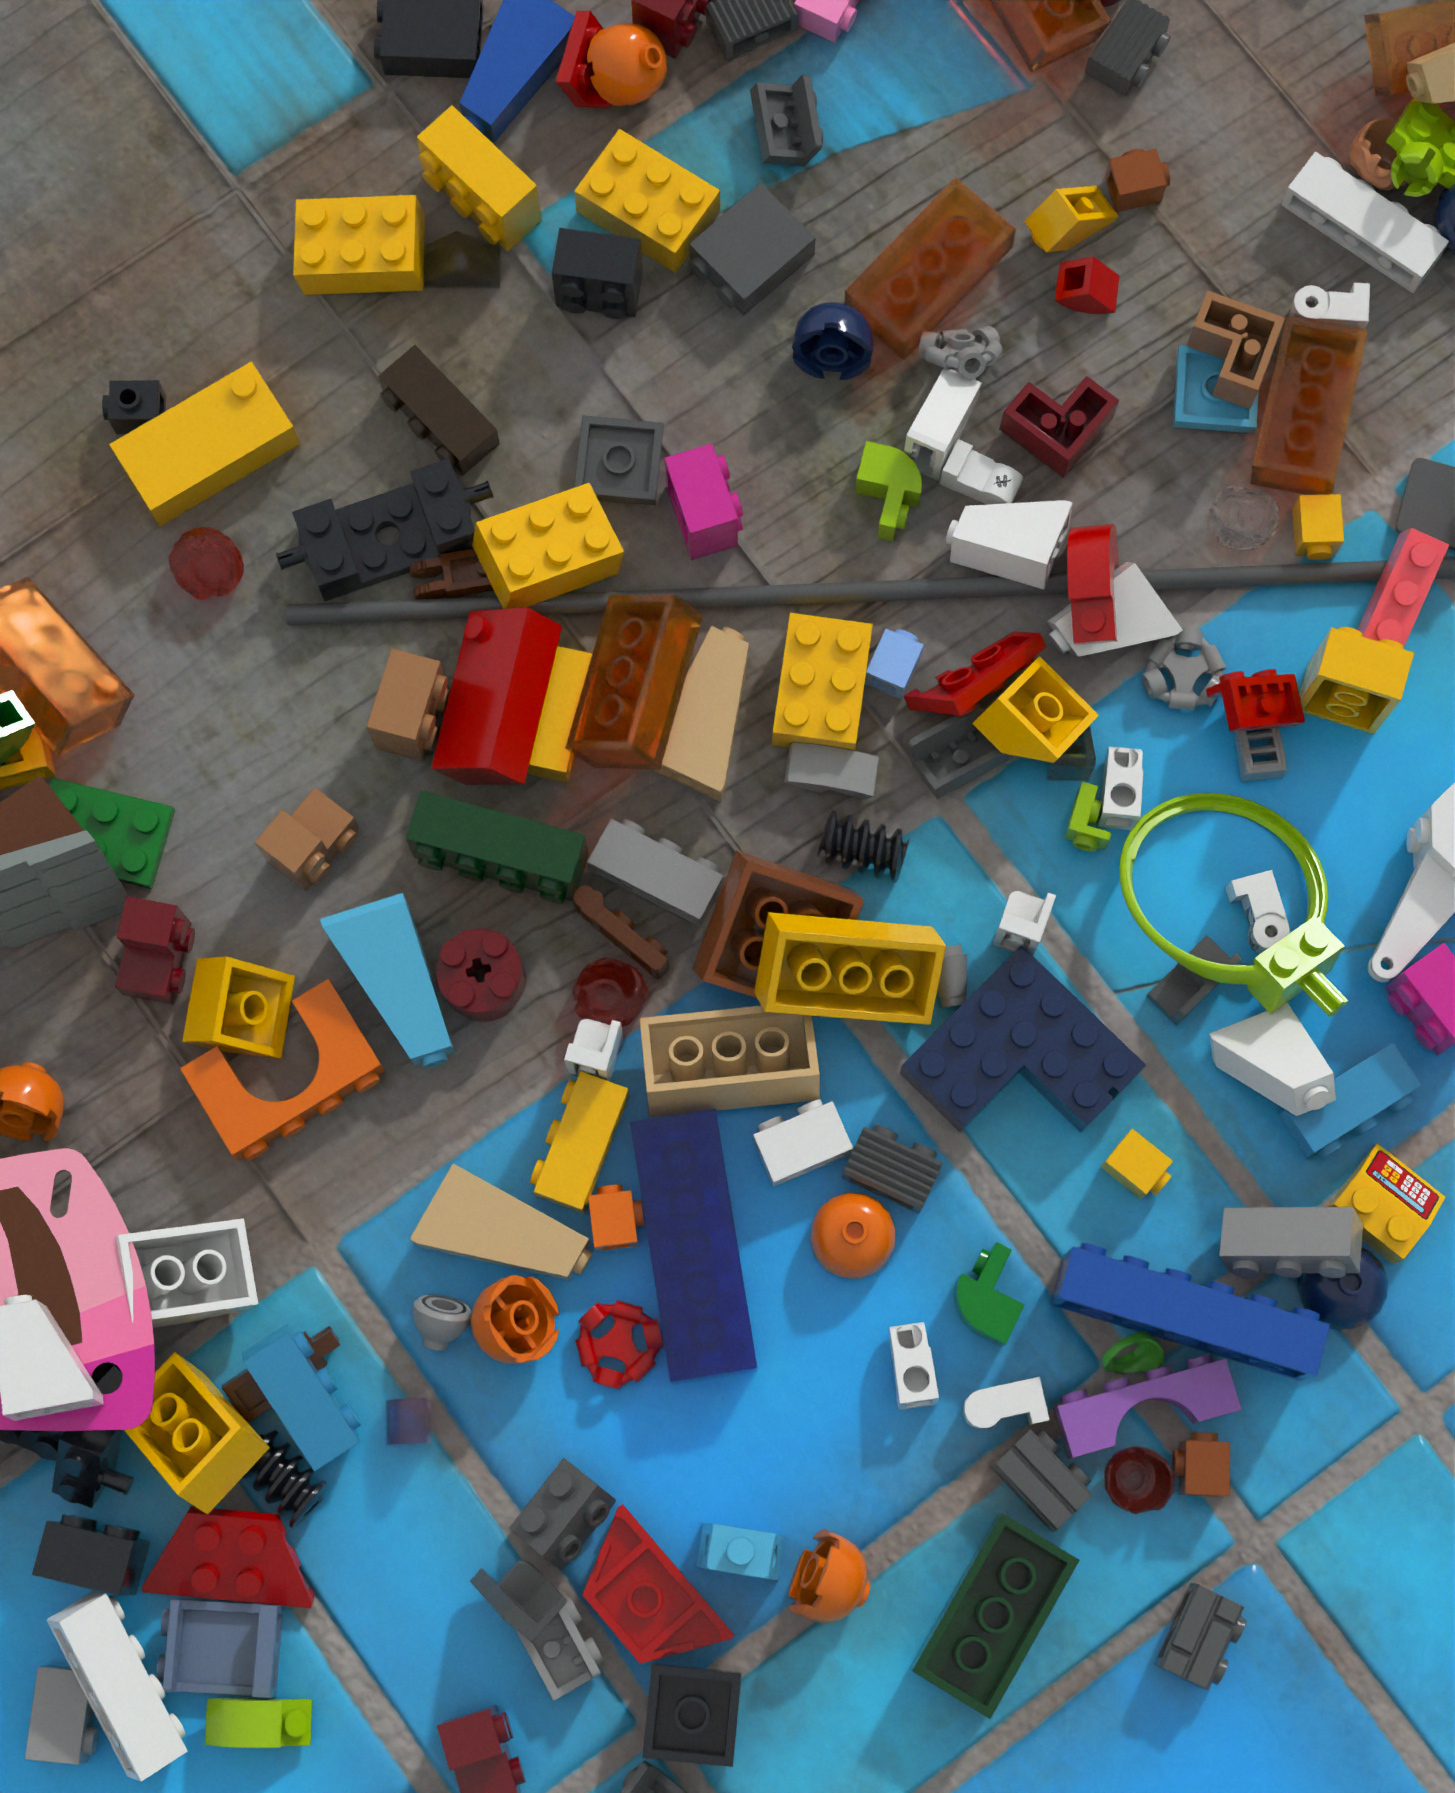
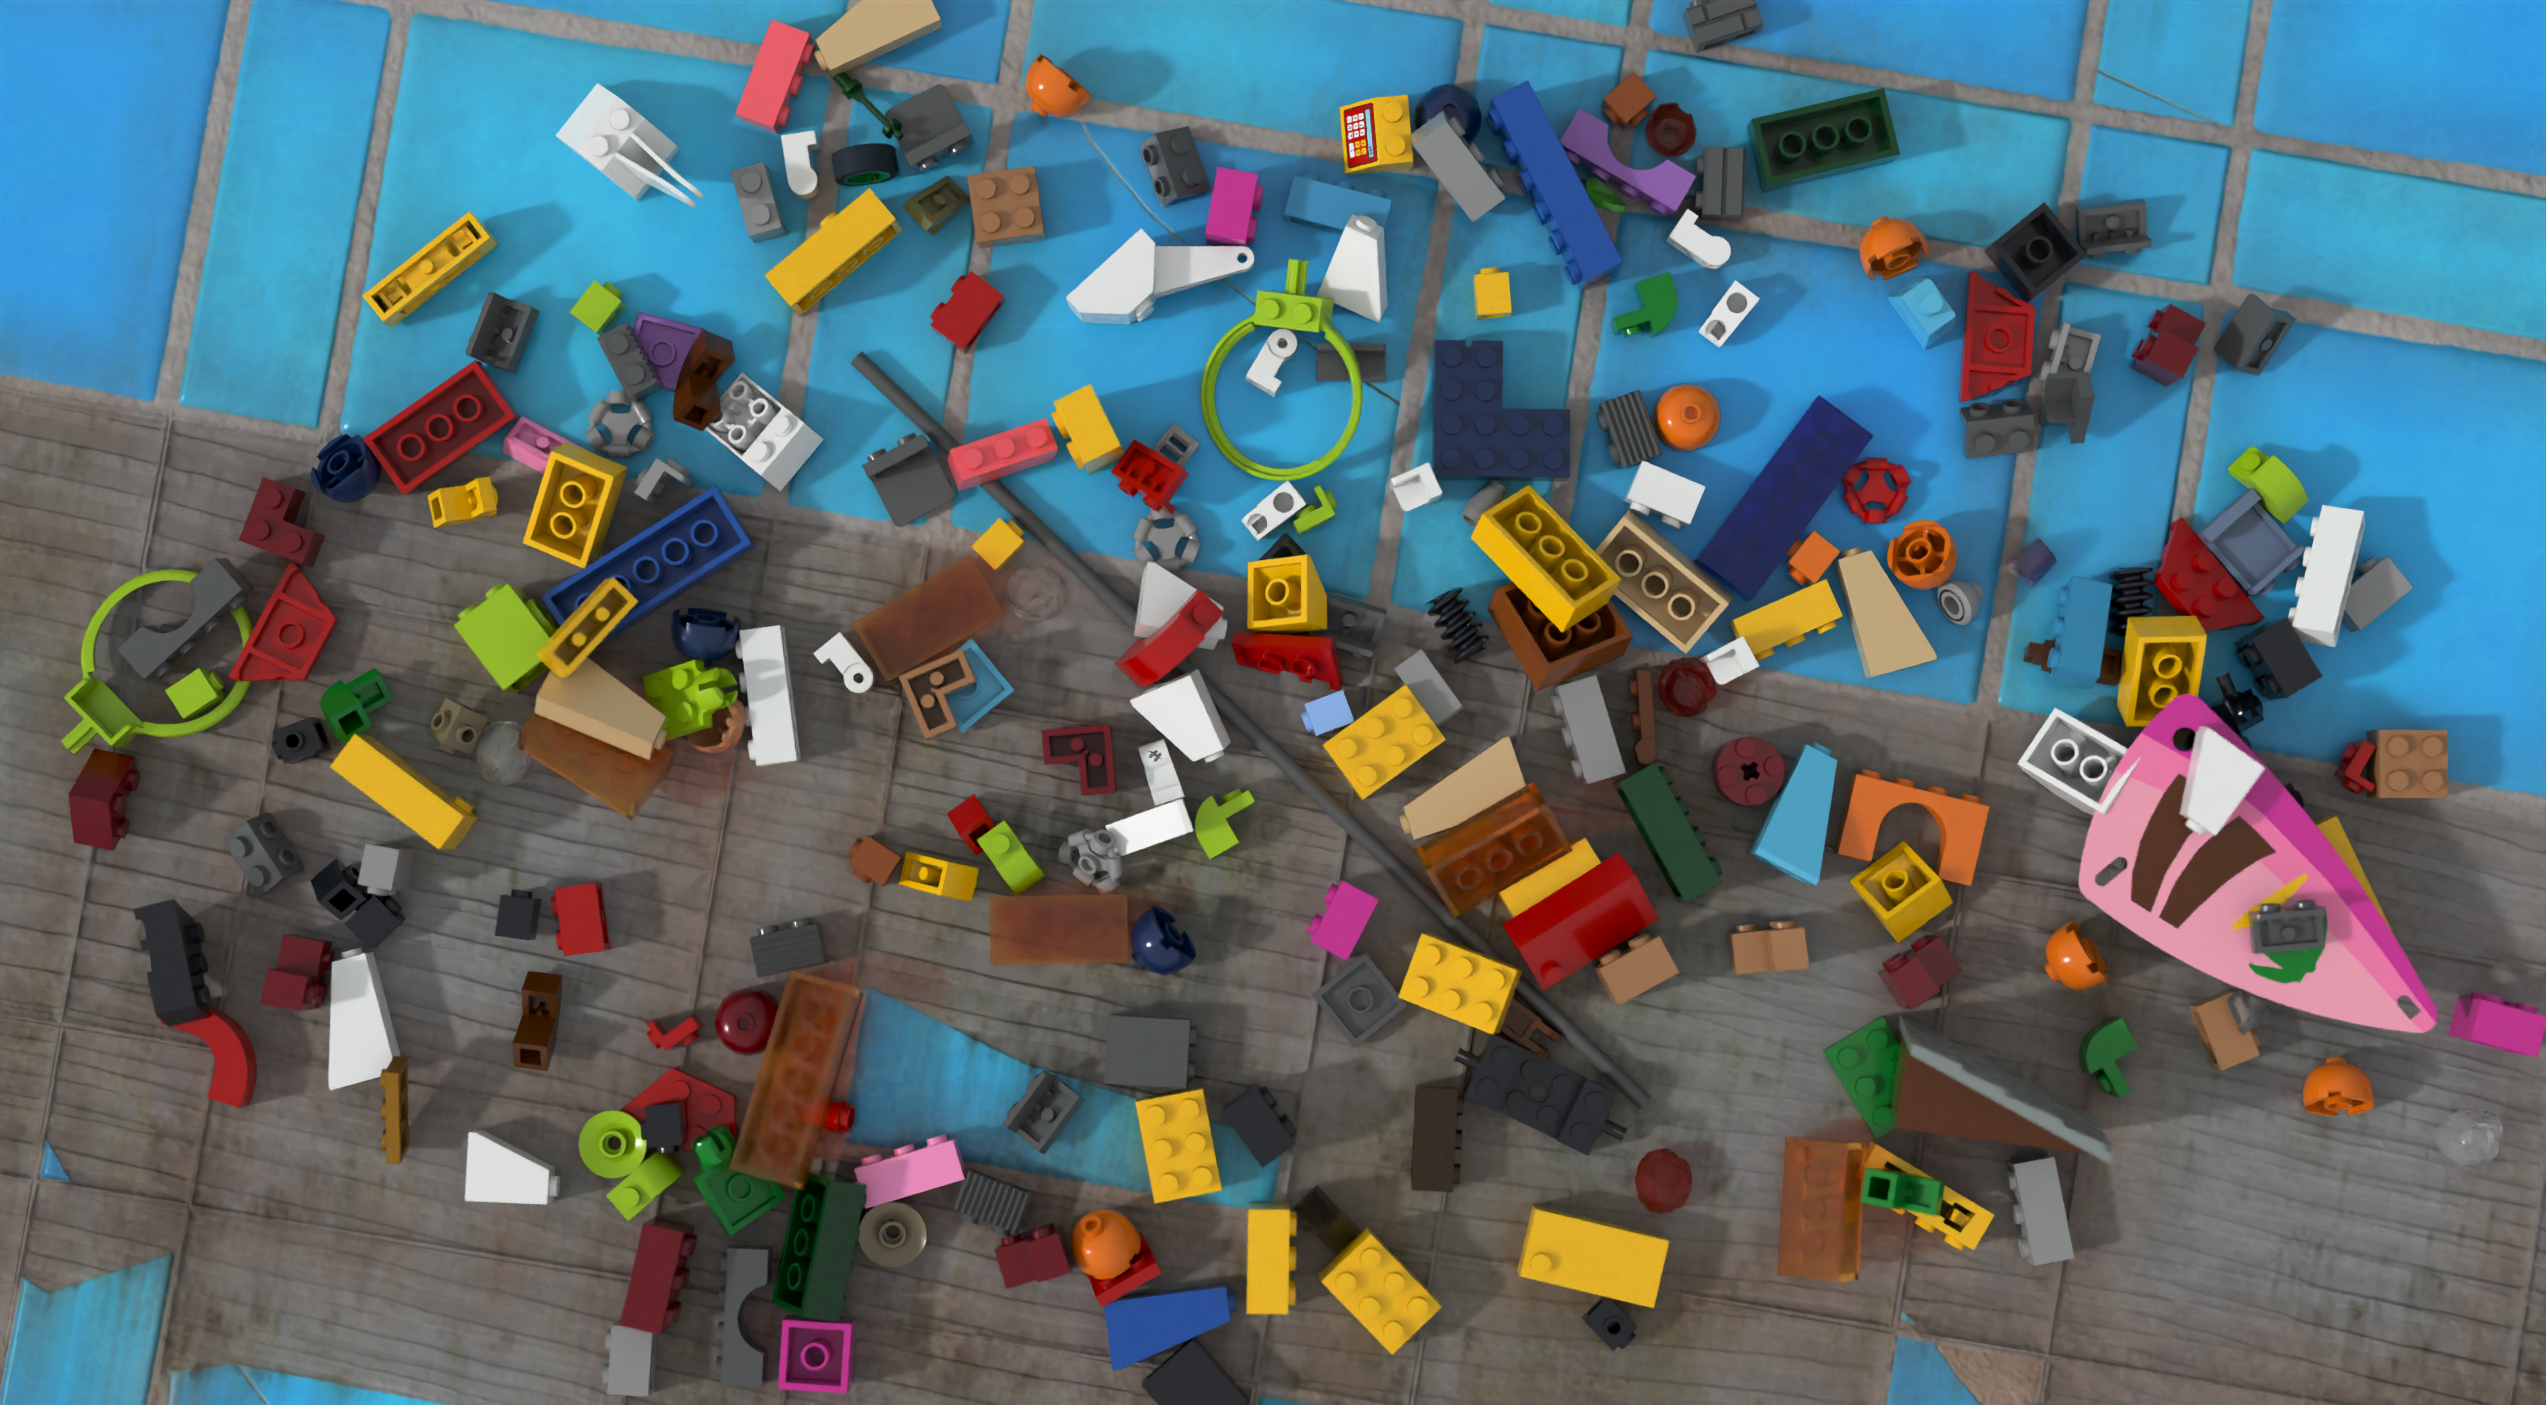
camera: 135 degrees left, 10 degrees up
none -> lime brick [977,820,1047,895]

